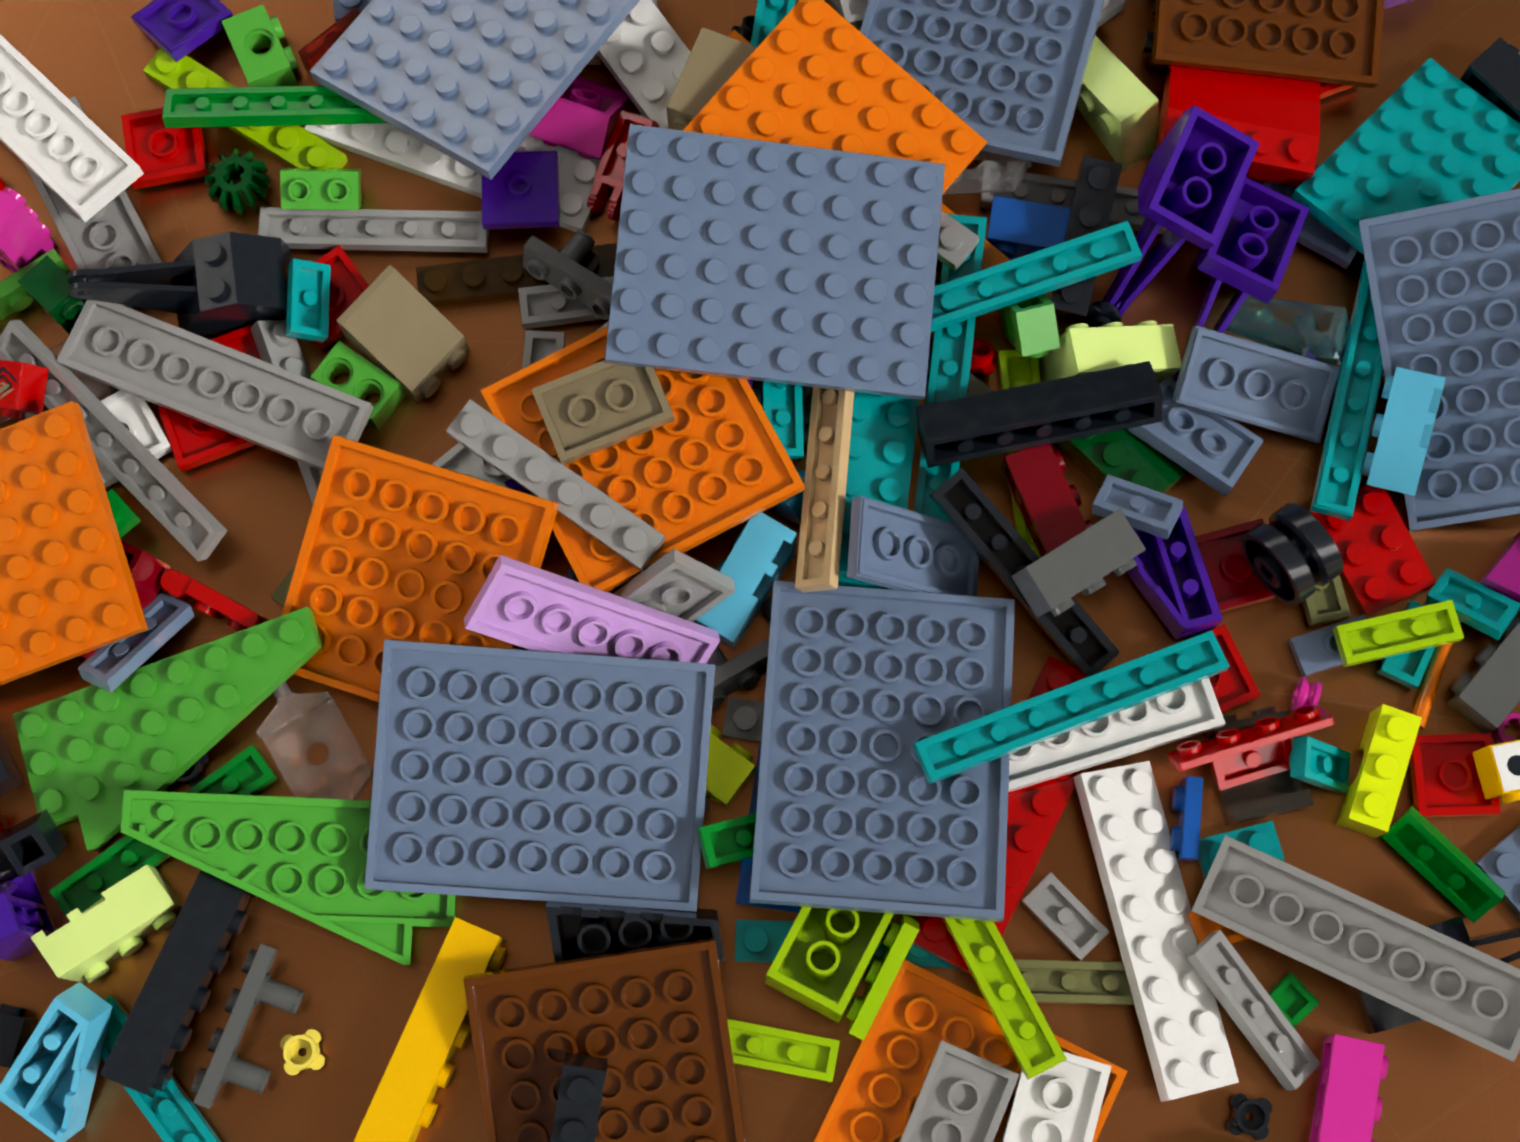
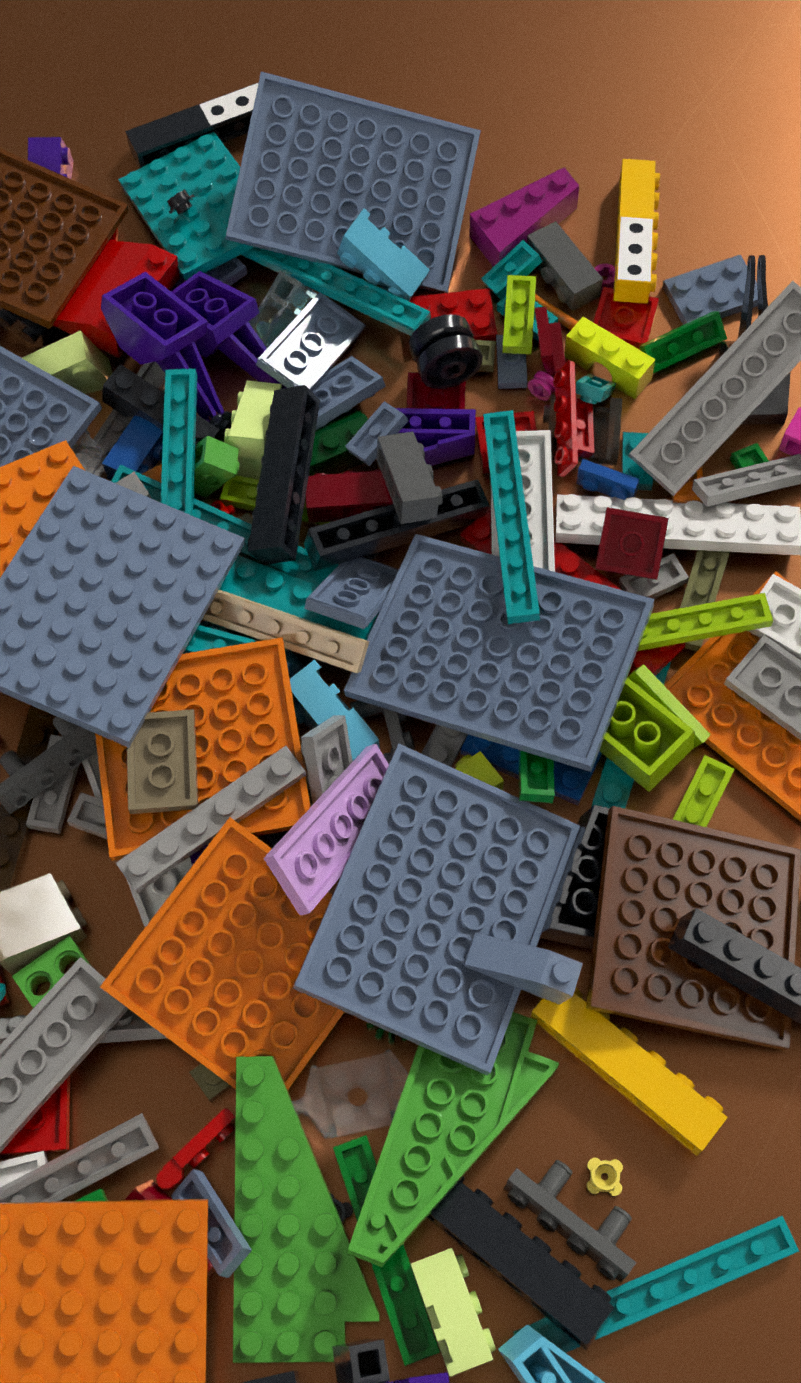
camera: 70 degrees left, 10 degrees down
none -> black plate [167,189,195,215]
none -> sand blue slope [463,932,583,1005]
none -> dark red slope [535,306,566,378]
none -> dark red plate [595,507,669,580]

